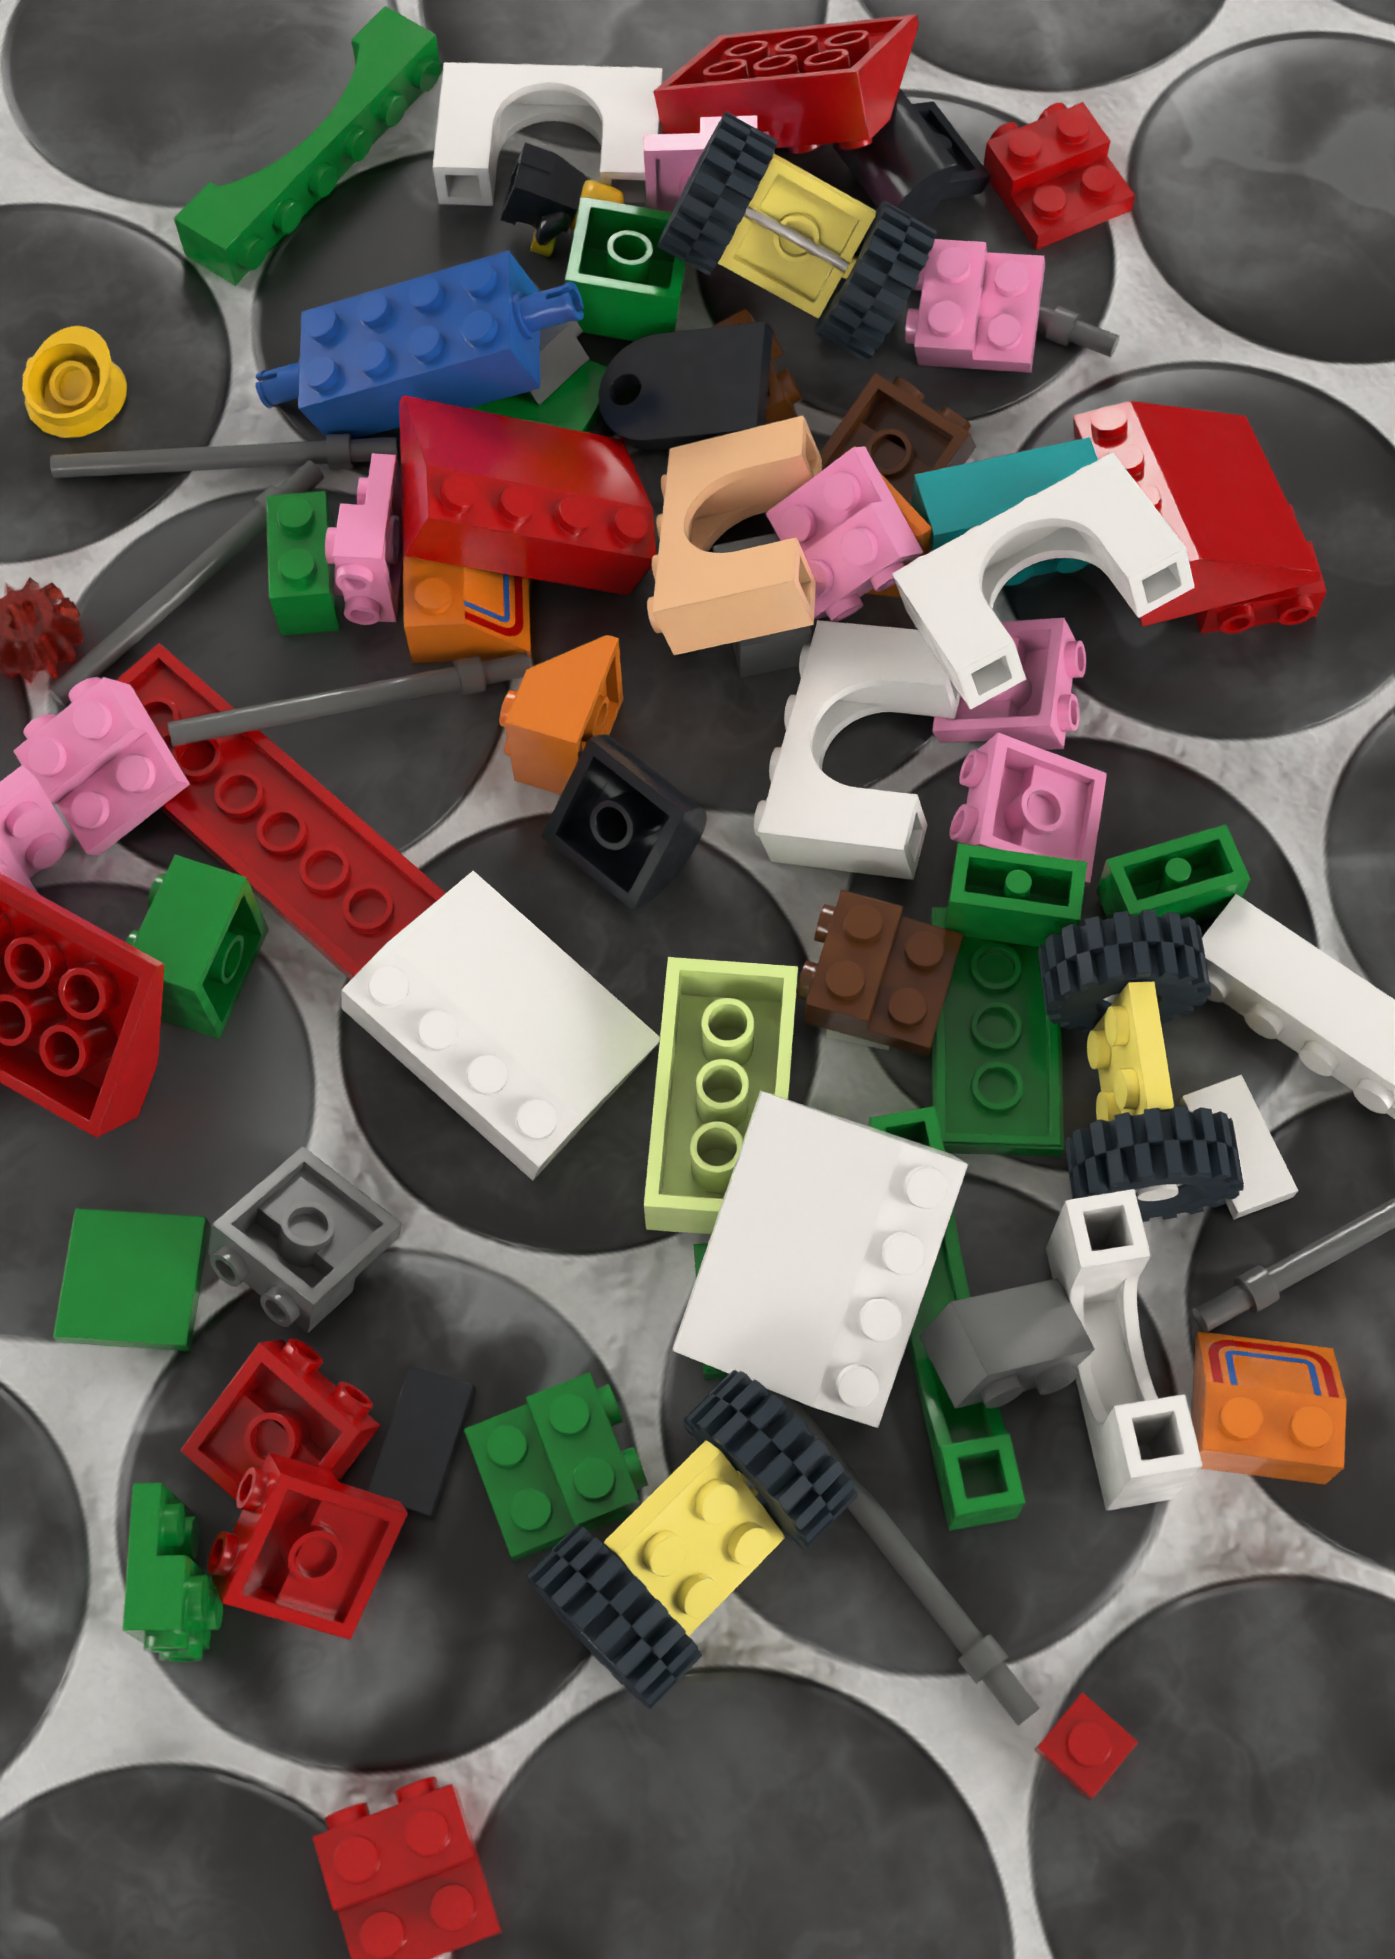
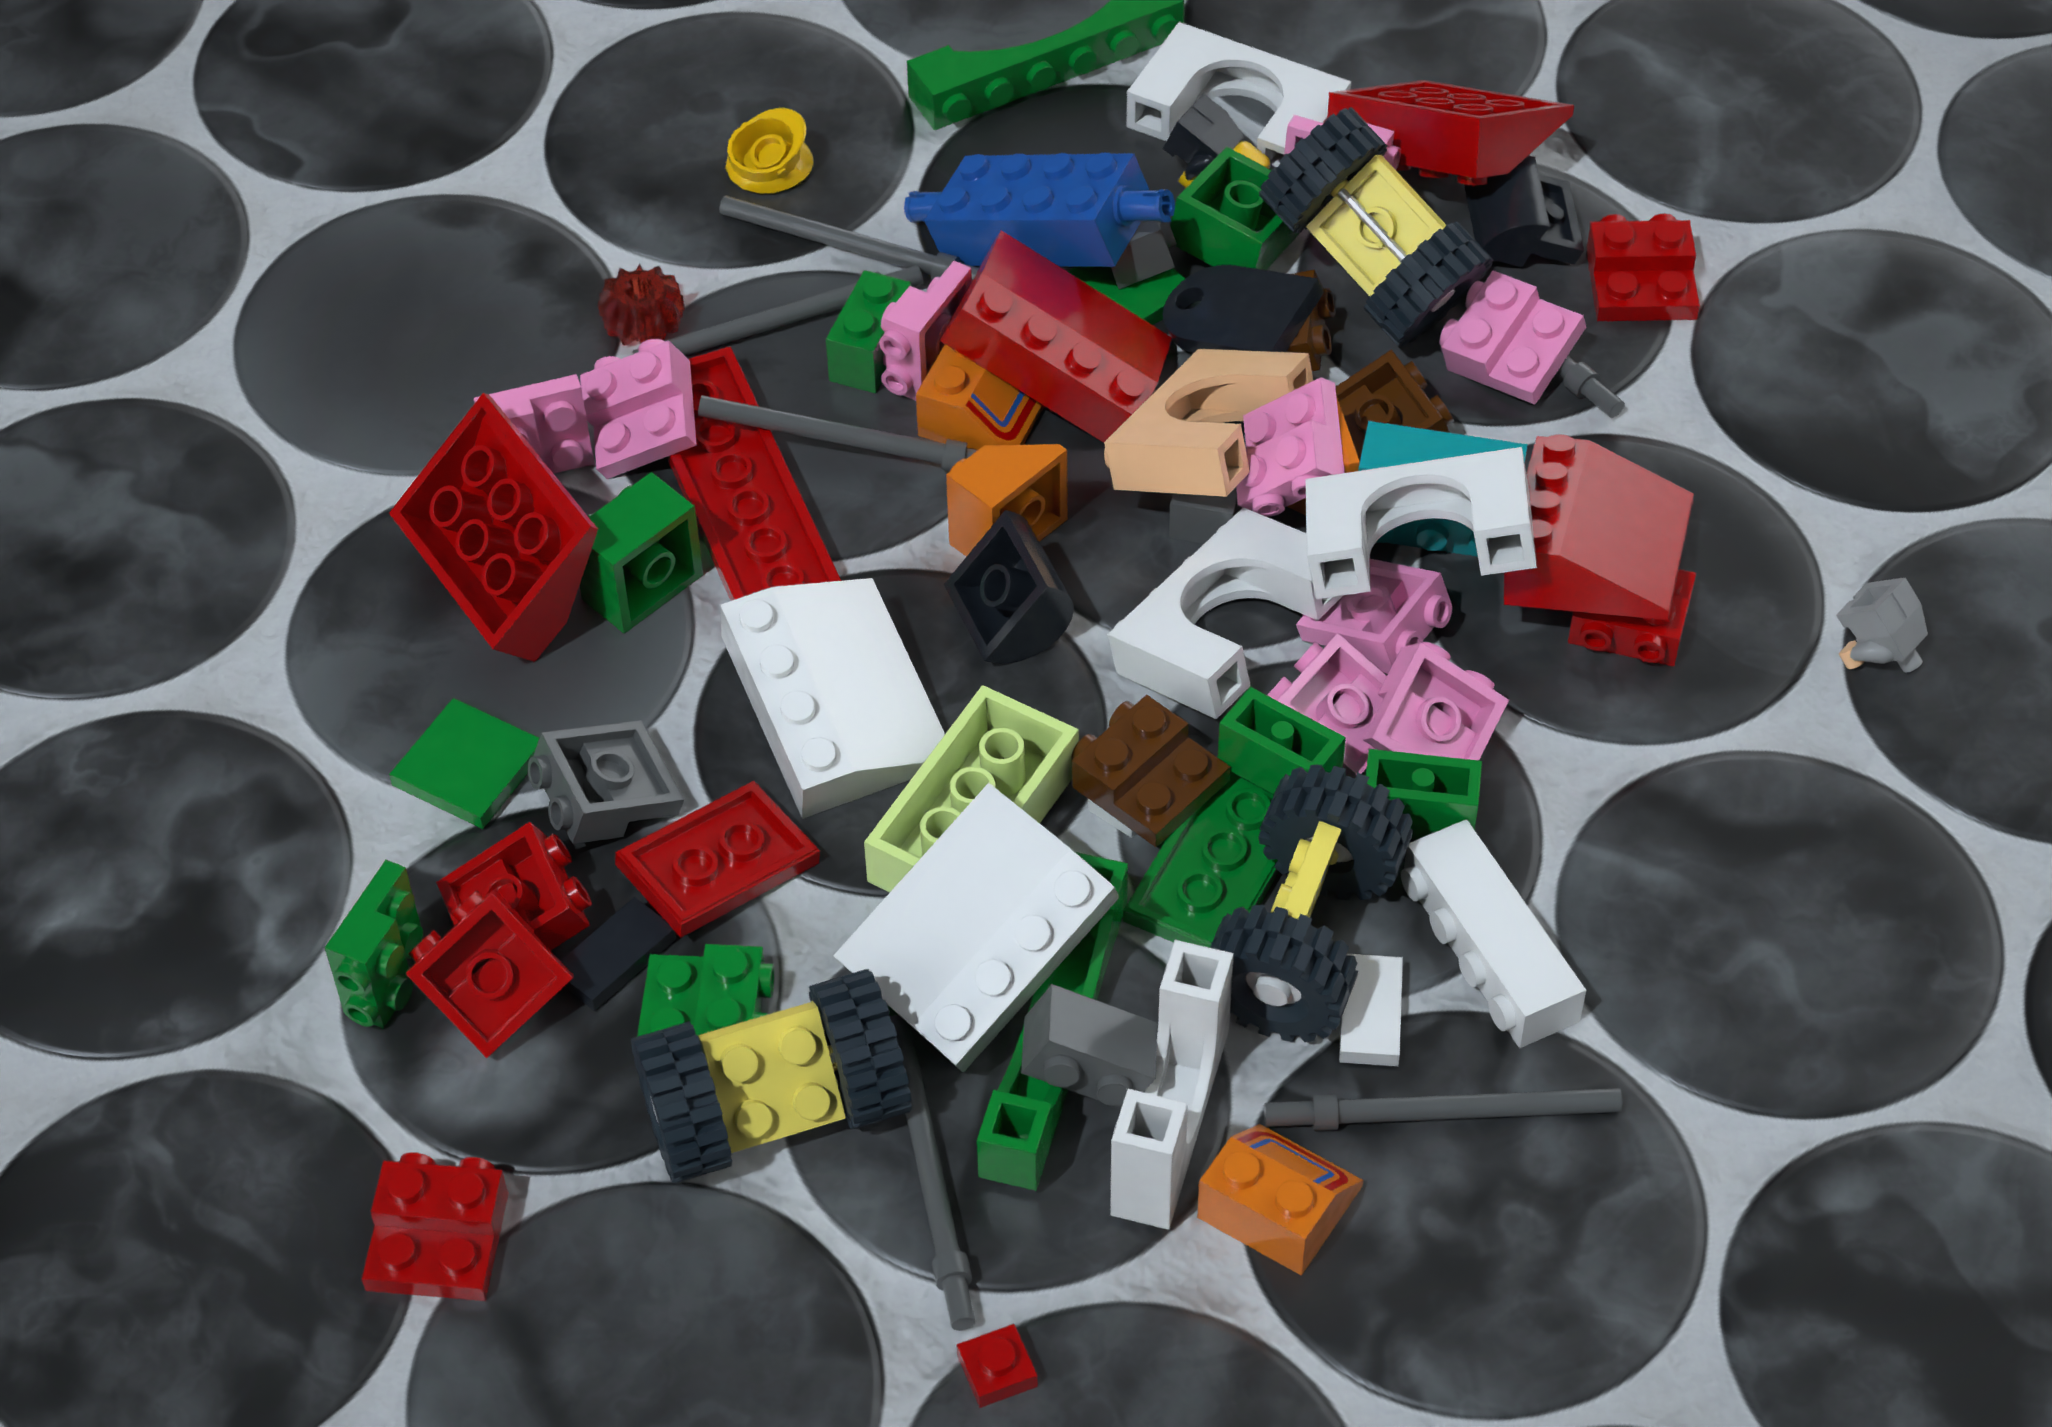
camera: 25 degrees right, 15 degrees down
none -> red tile [615,781,820,938]
none -> bright pink plate [1363,642,1509,760]

